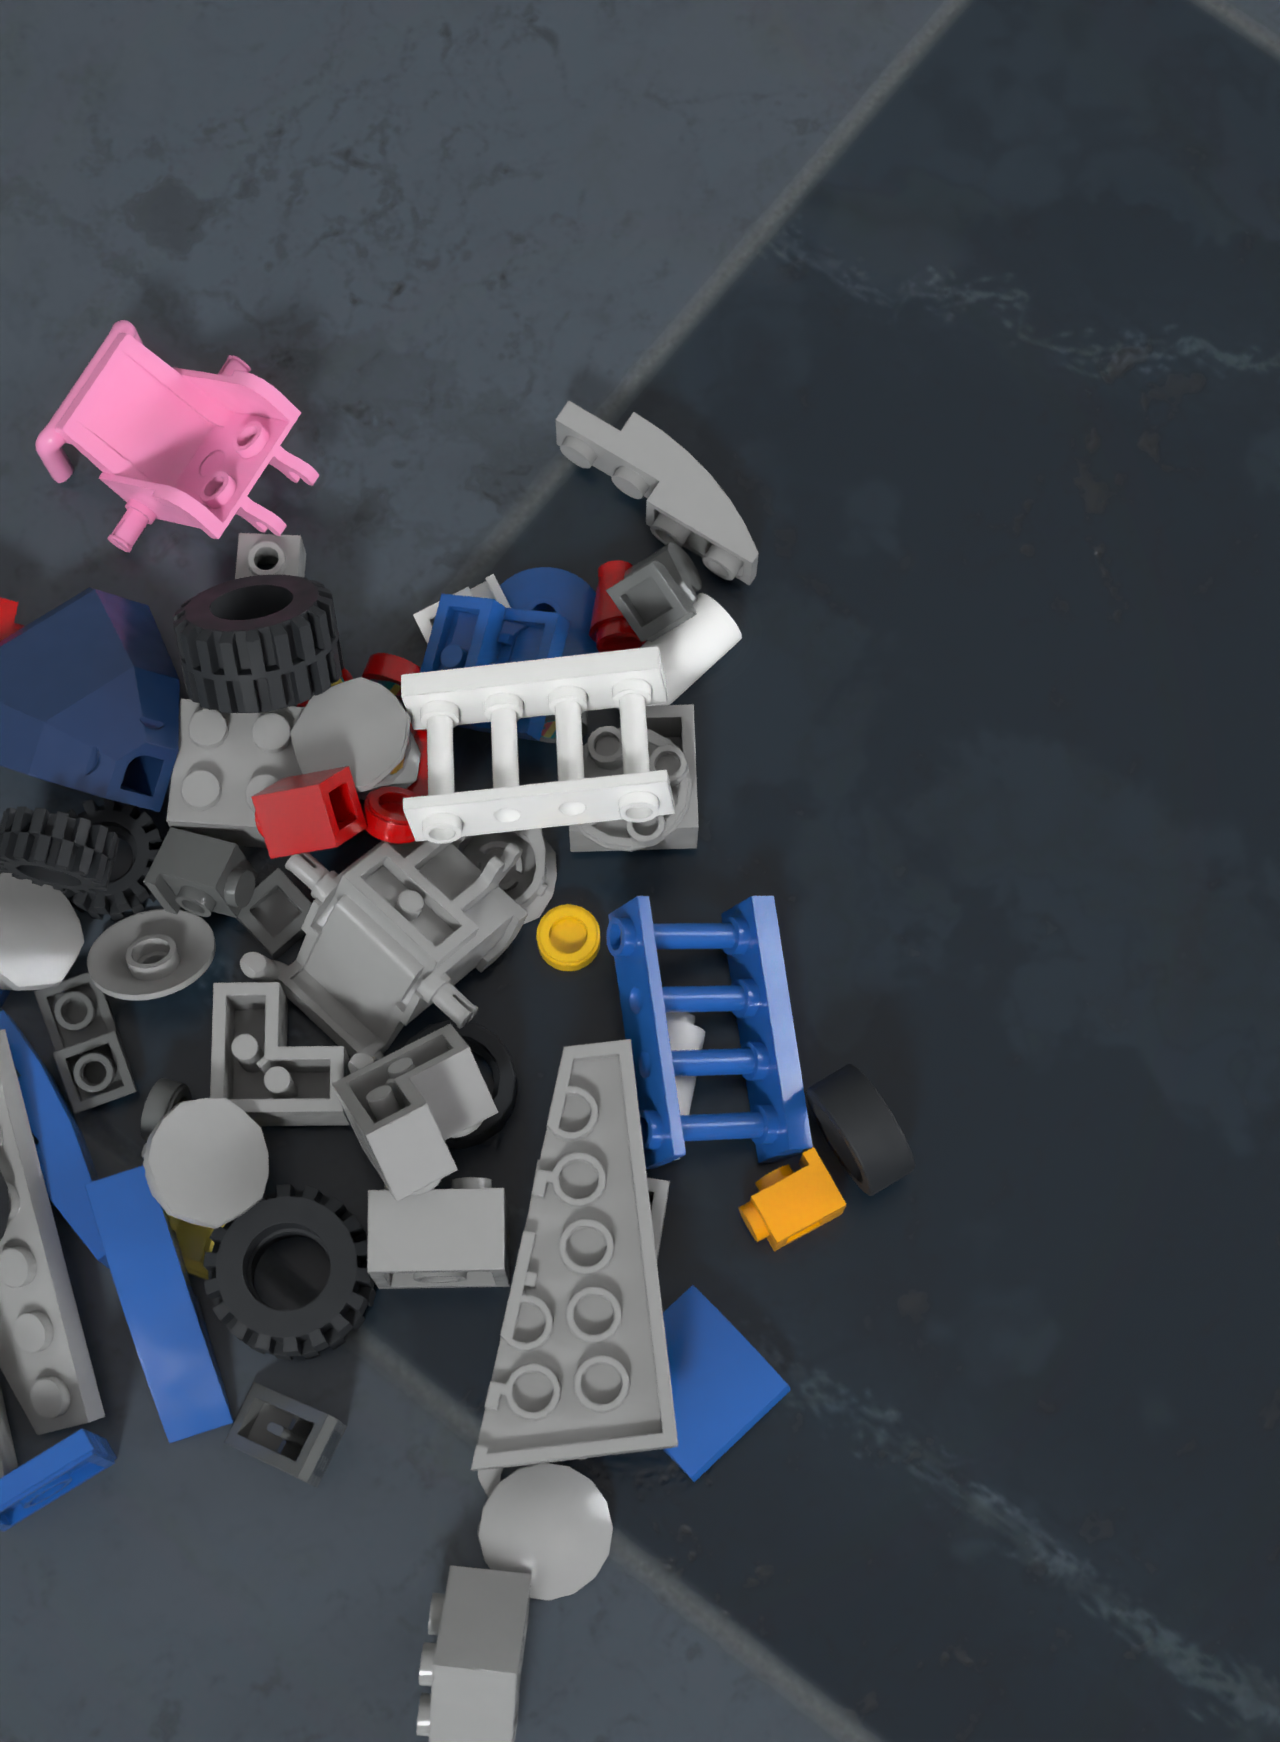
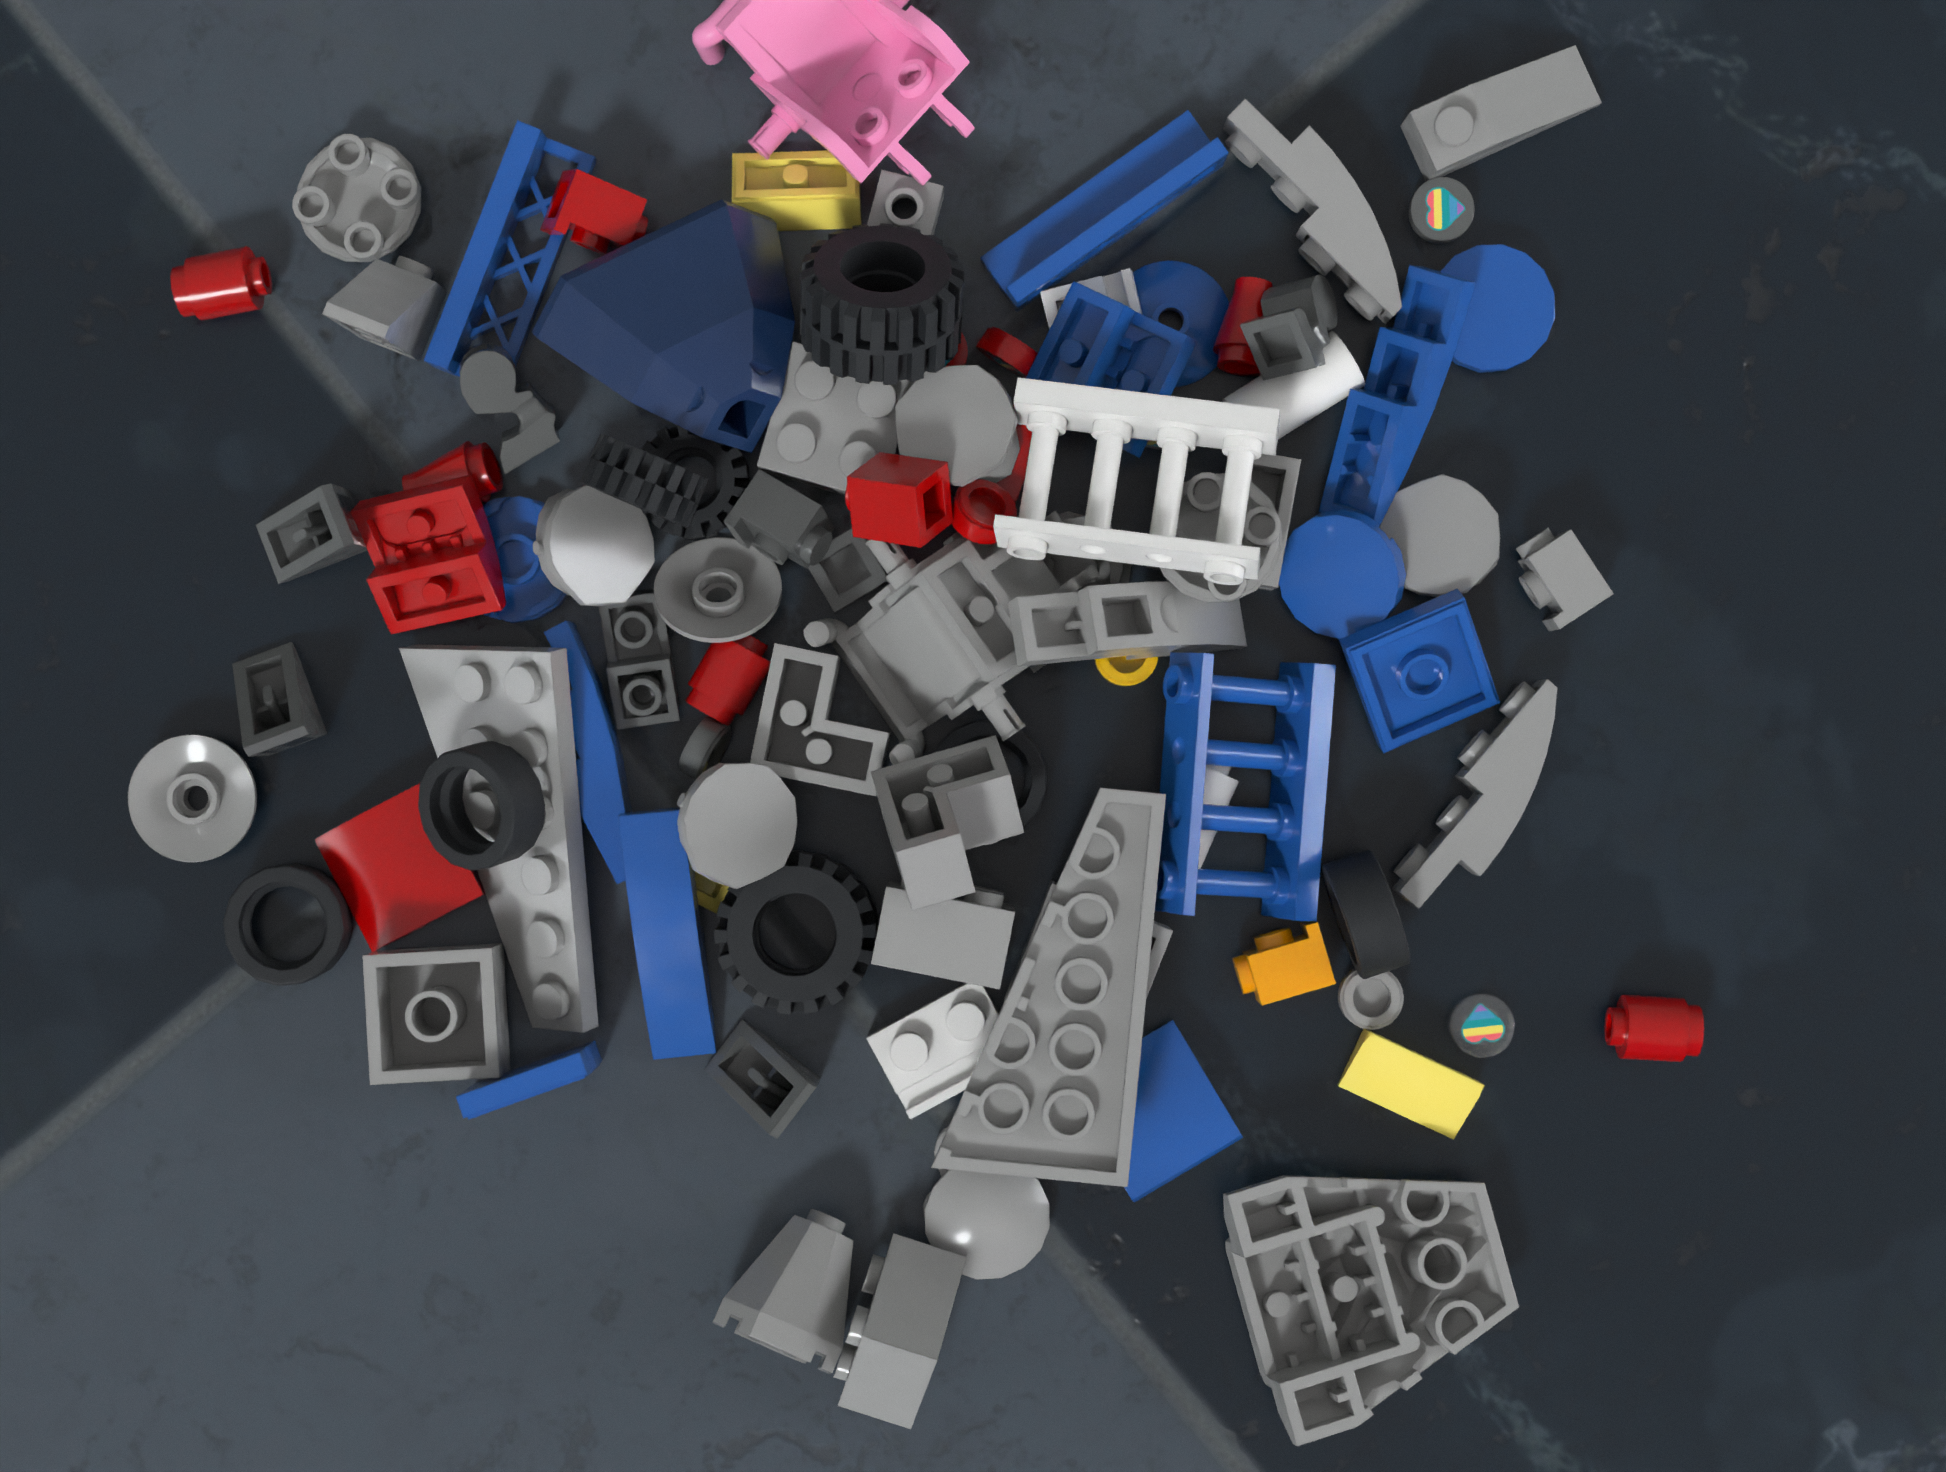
camera: 20 degrees right, 15 degrees up
none -> red brick [685,635,771,726]
none -> light grey cone [712,1209,853,1374]
none -> light yellow slope [732,150,861,231]
none -> white plate [866,983,999,1119]
none -> blue fence [980,110,1229,312]
none -> light grey slope [1008,581,1247,667]
none -> light grey wedge [1223,1175,1519,1446]
none -> blue tile [1279,509,1406,639]
none -> blue slope [1319,265,1476,528]
none -> light yellow slope [1337,1029,1485,1140]
none -> light grey tile [1338,968,1404,1030]
none -> blue tile [1339,589,1500,753]
none -> light grey hat [1379,474,1500,597]
none -> light grey slope [1392,679,1558,908]
none -> light grey slope [1400,45,1602,182]
none -> dark grey tile [1408,177,1475,244]
none -> blue tile [1440,244,1555,373]
none -> clear tile [1448,993,1515,1058]
none -> light grey brick [1516,528,1614,631]
none -> red brick [1604,995,1704,1062]

